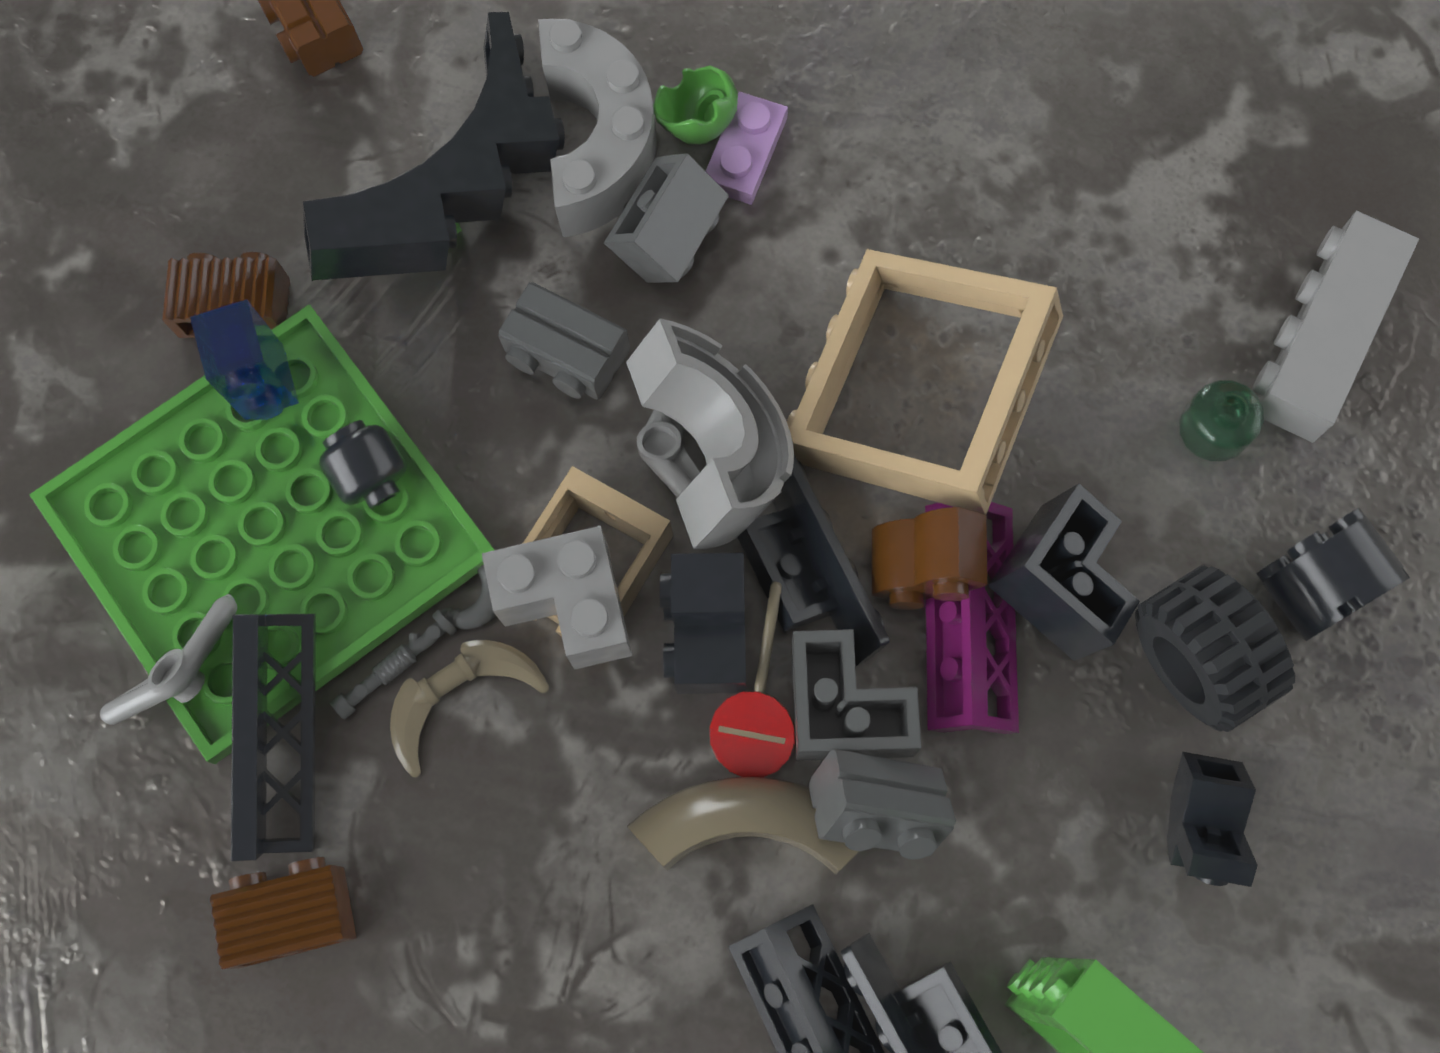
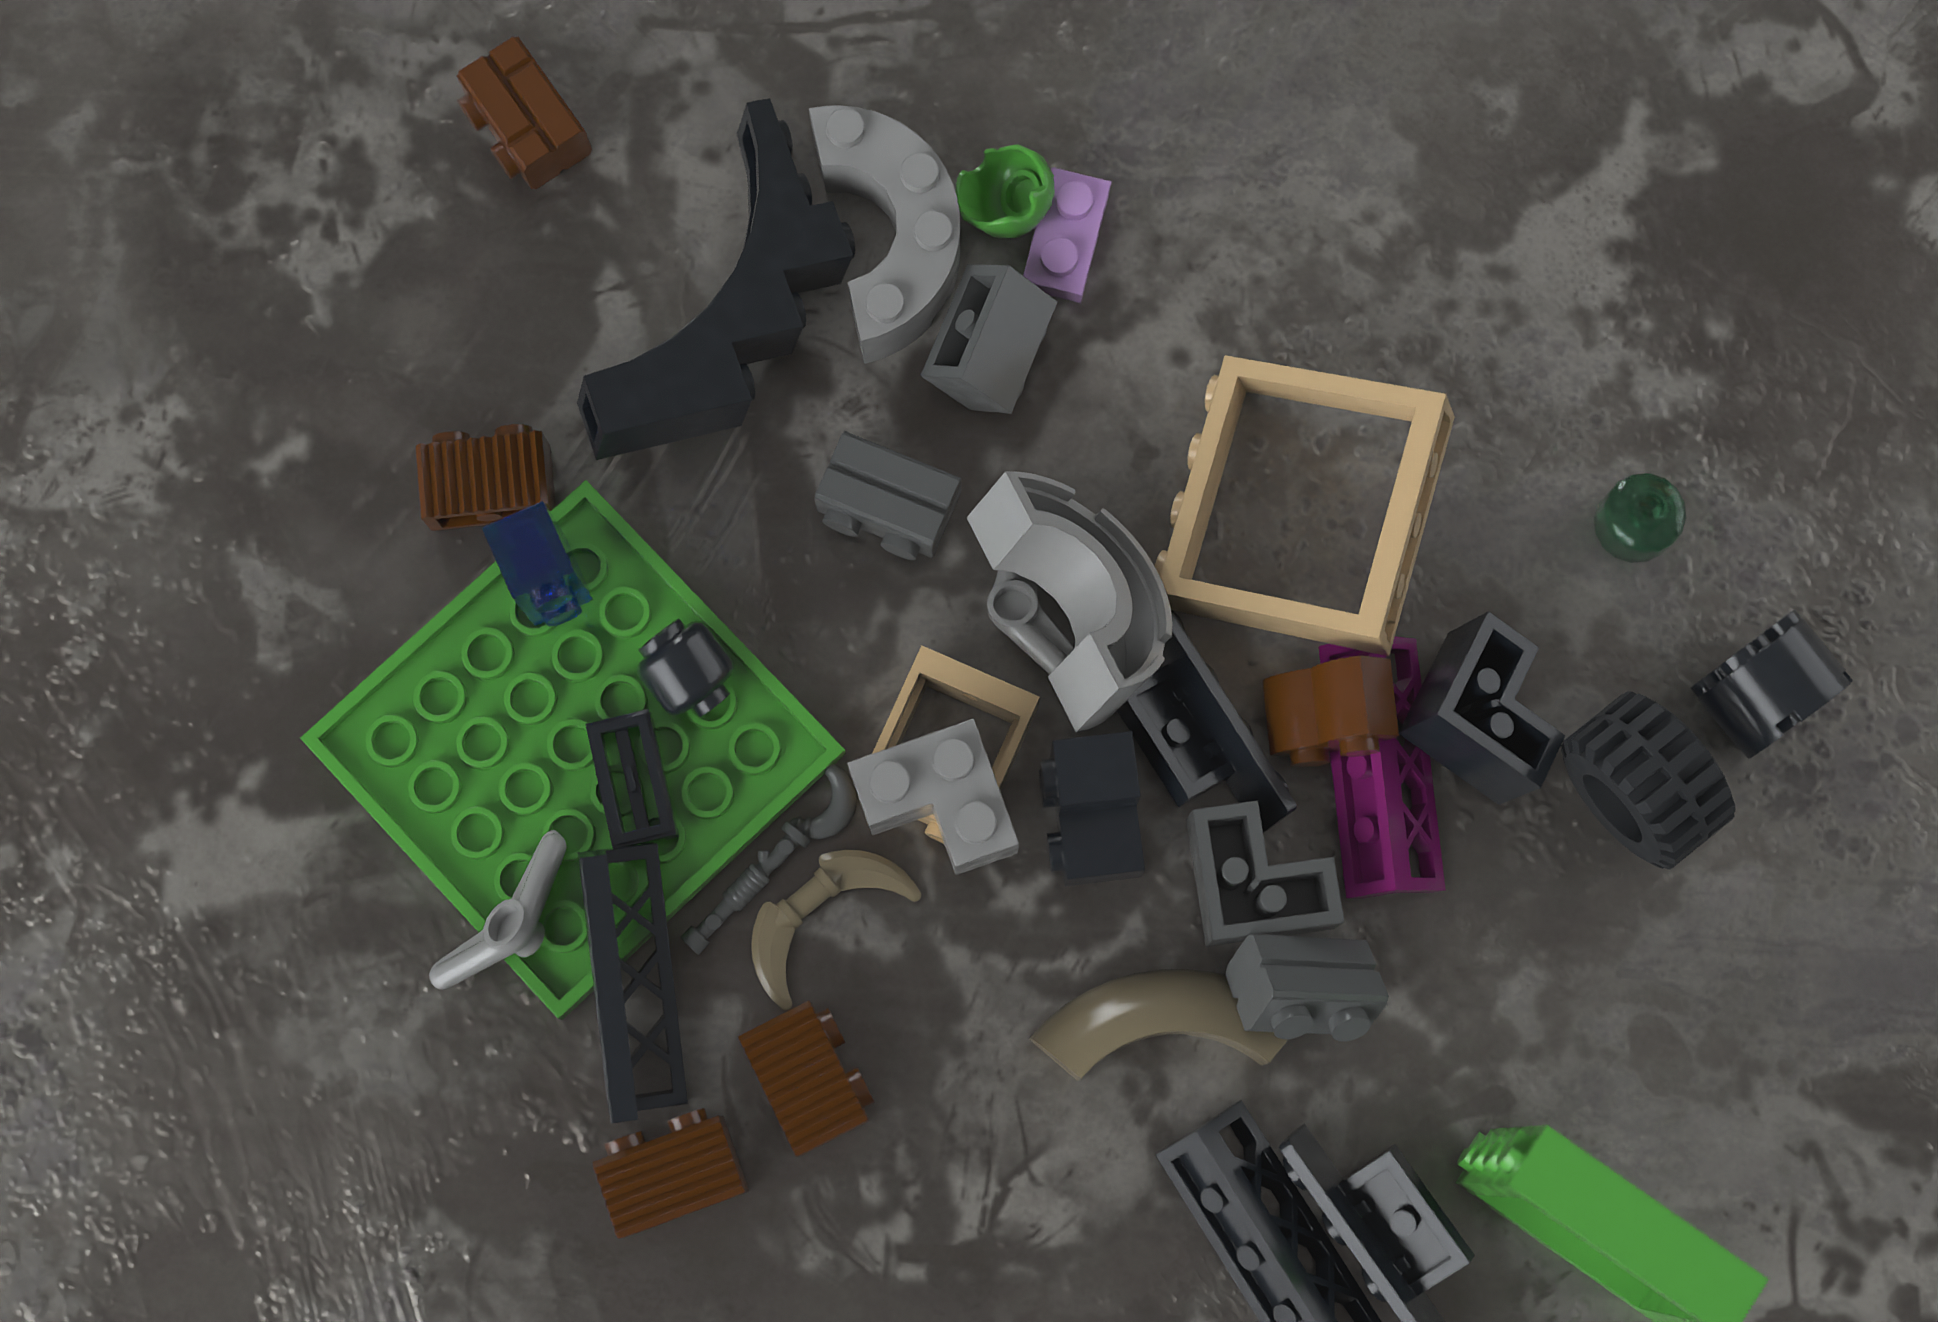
camera: 10 degrees left, 5 degrees up
red piece [709,581,796,777] -> none
black brick [1167,752,1258,887] -> none
light grey brick [1251,210,1419,443] -> none
none -> black tile [585,709,679,848]
none -> reddish brown brick [738,1001,875,1157]

